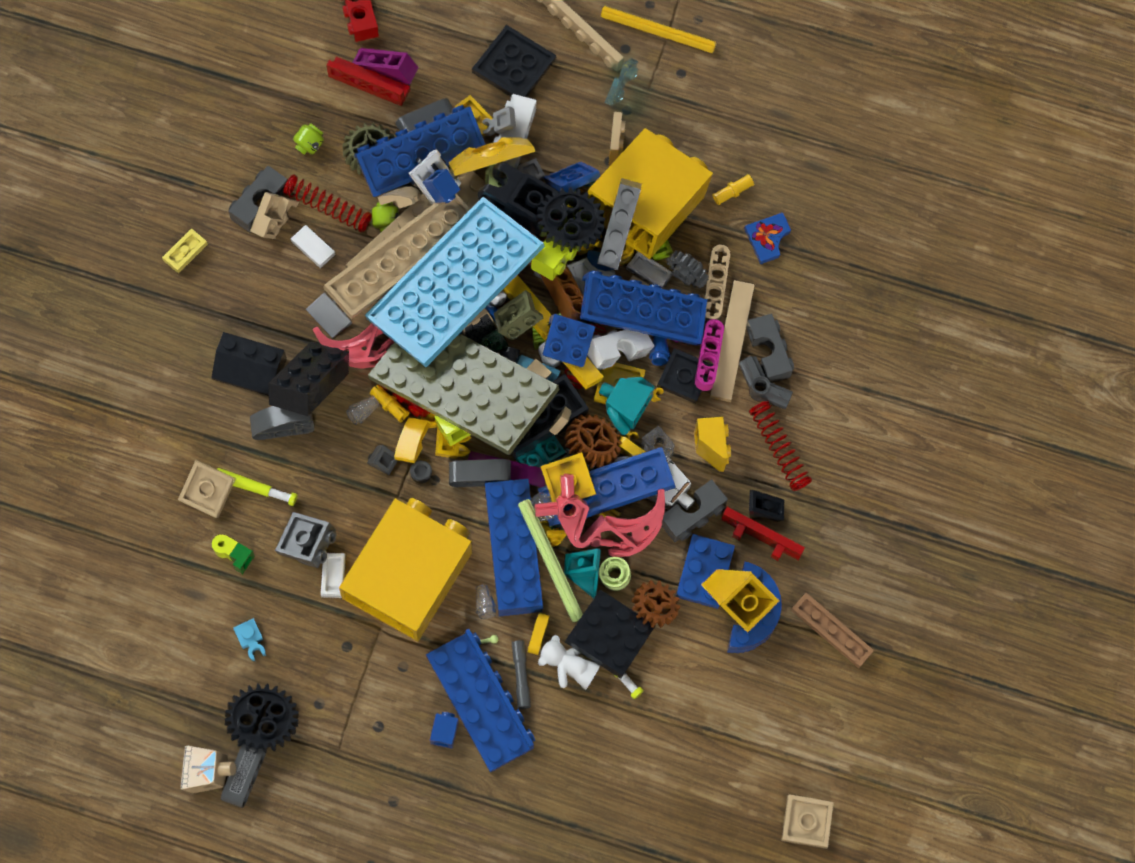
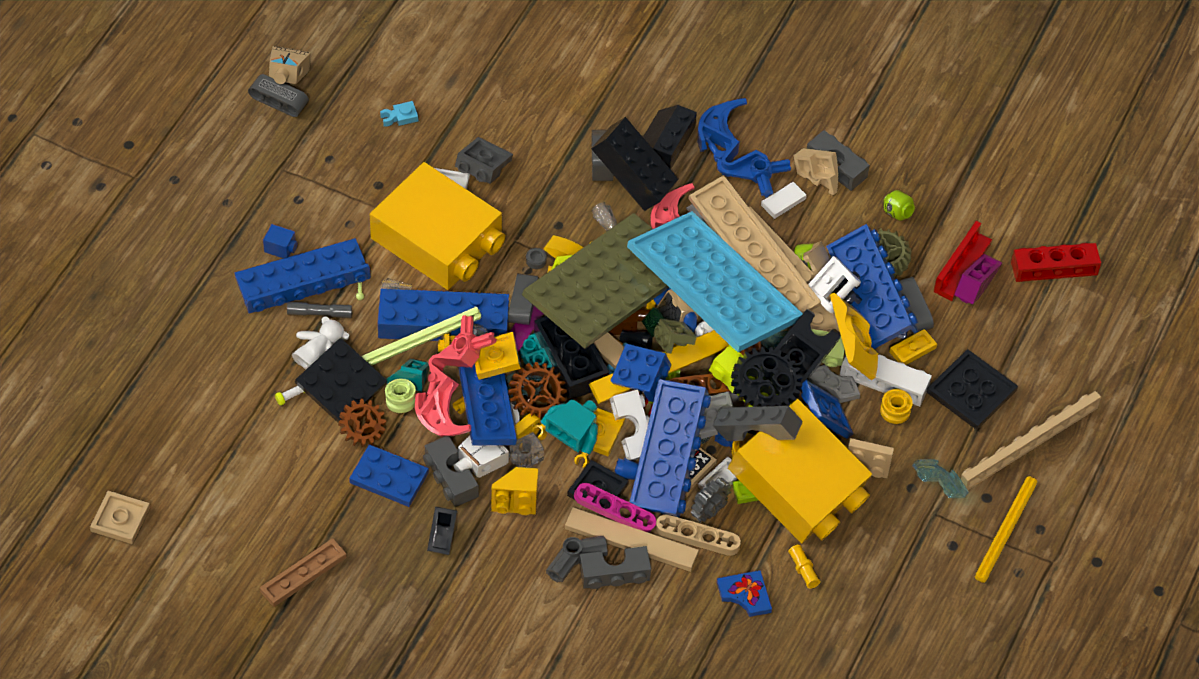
camera: 100 degrees right, 15 degrees down
light yellow plate [162,228,208,273] -> none
tan tile [178,460,236,518] -> none
leg [212,535,255,574] -> none
neon yellow piece [217,468,298,506] -> none
black gear [225,683,299,754] -> none
red piece [283,174,372,233] -> none
dark grey slope [367,445,398,475] -> none
blue brick [422,169,461,203] -> none
light grey plate [482,106,516,136] -> none
yellow beam [527,613,550,655] -> none
tan tile [549,406,571,435] -> none
yellow slope [702,569,779,632] -> none
red hinge [721,507,805,561] -> none
blue brick [727,562,782,653] -> none
red piece [749,401,812,491] -> none
none -> blue piece [697,98,791,198]
none -> yellow wheel [880,389,913,424]

